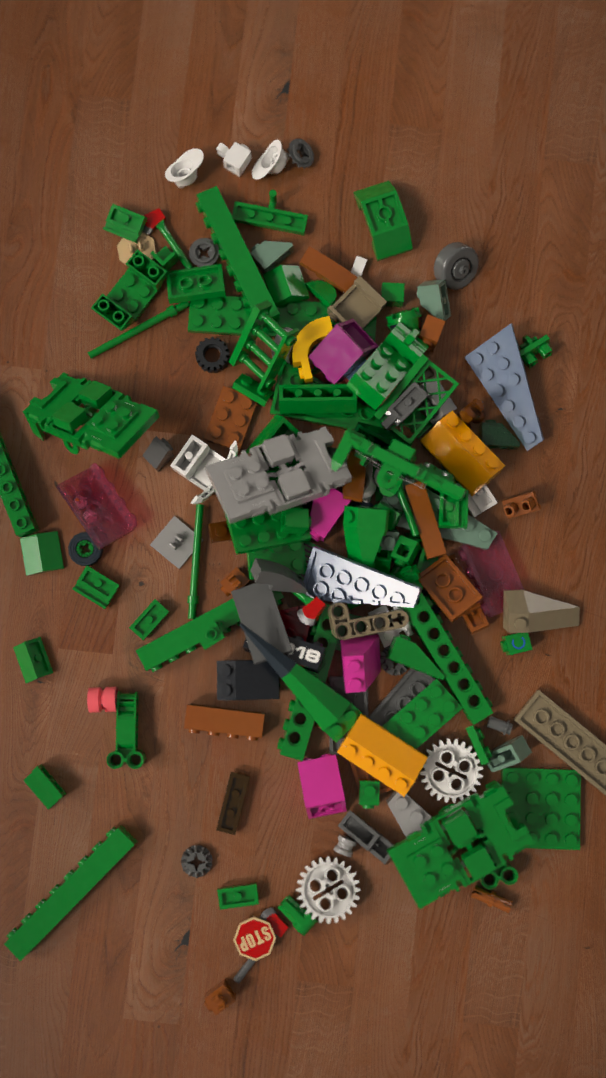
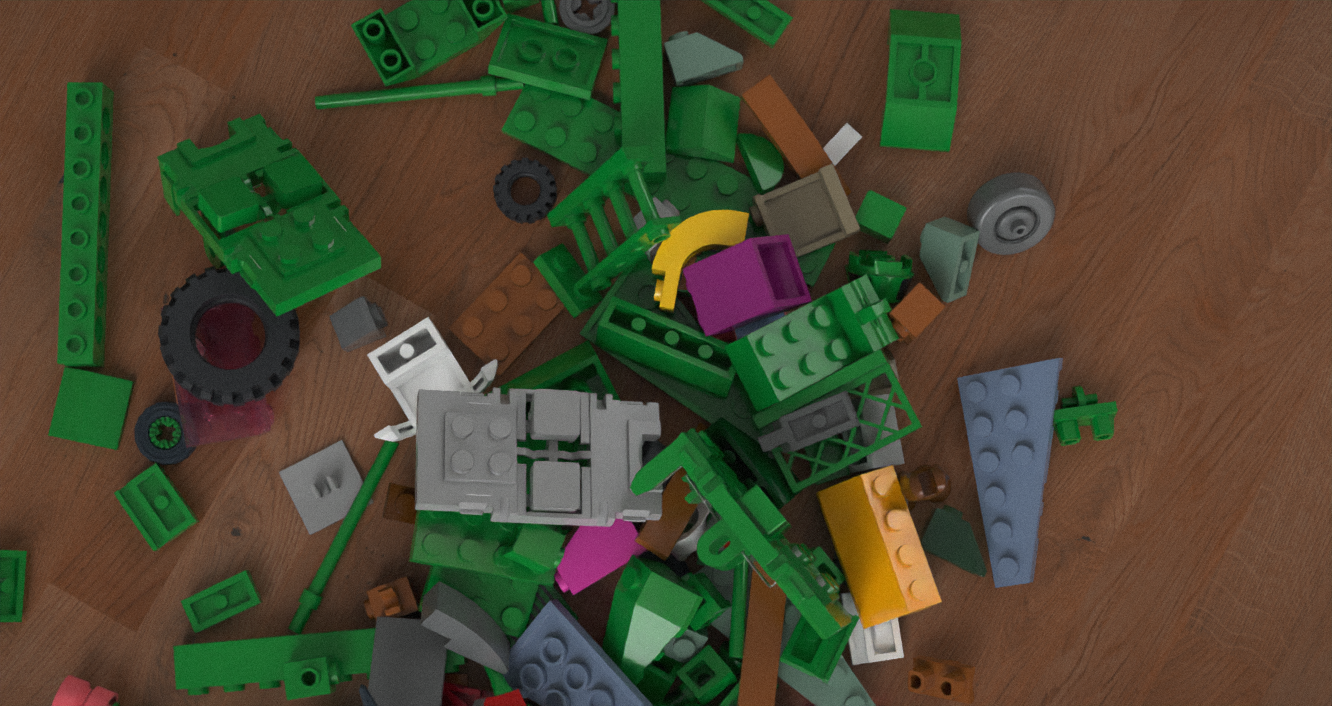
camera: 25 degrees right, 0 degrees up
none -> black tyre [158,266,300,407]

